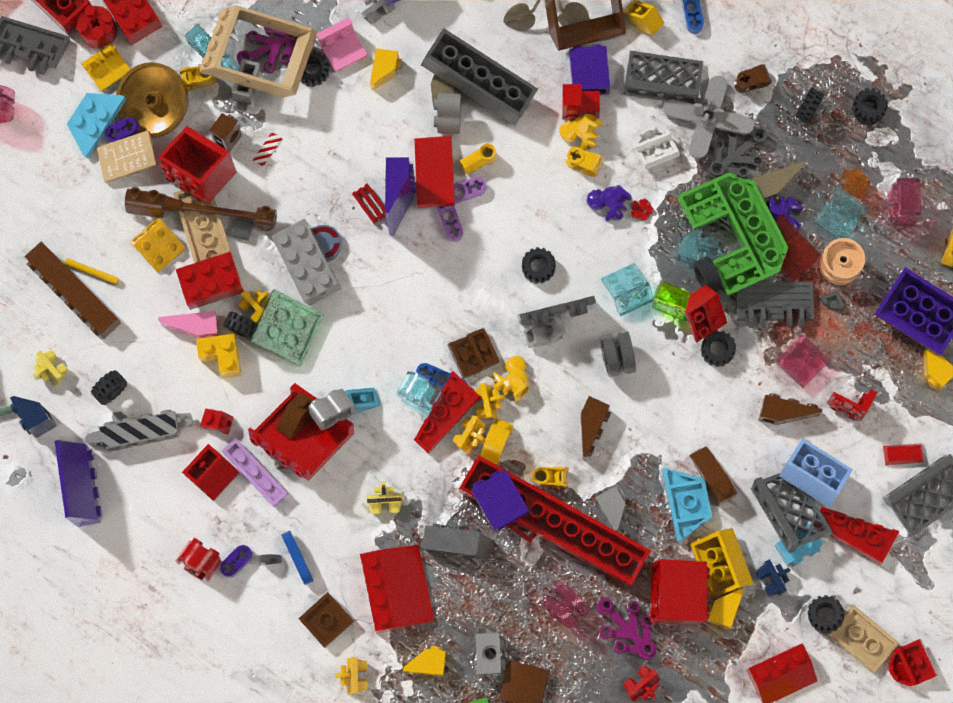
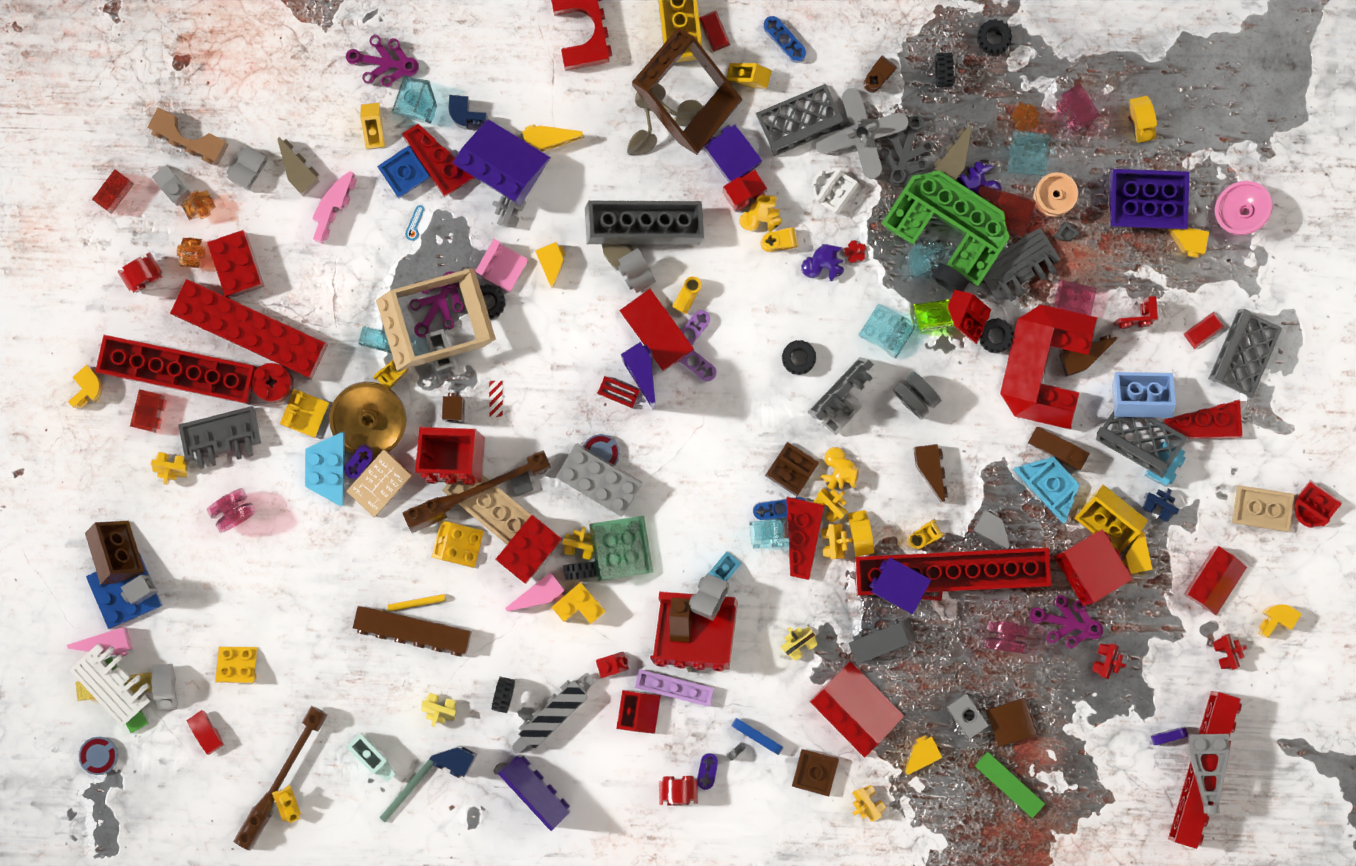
camera: 35 degrees left, 10 degrees up
black tyre [808,595,844,633] -> none
none -> red slope [1000,304,1098,430]

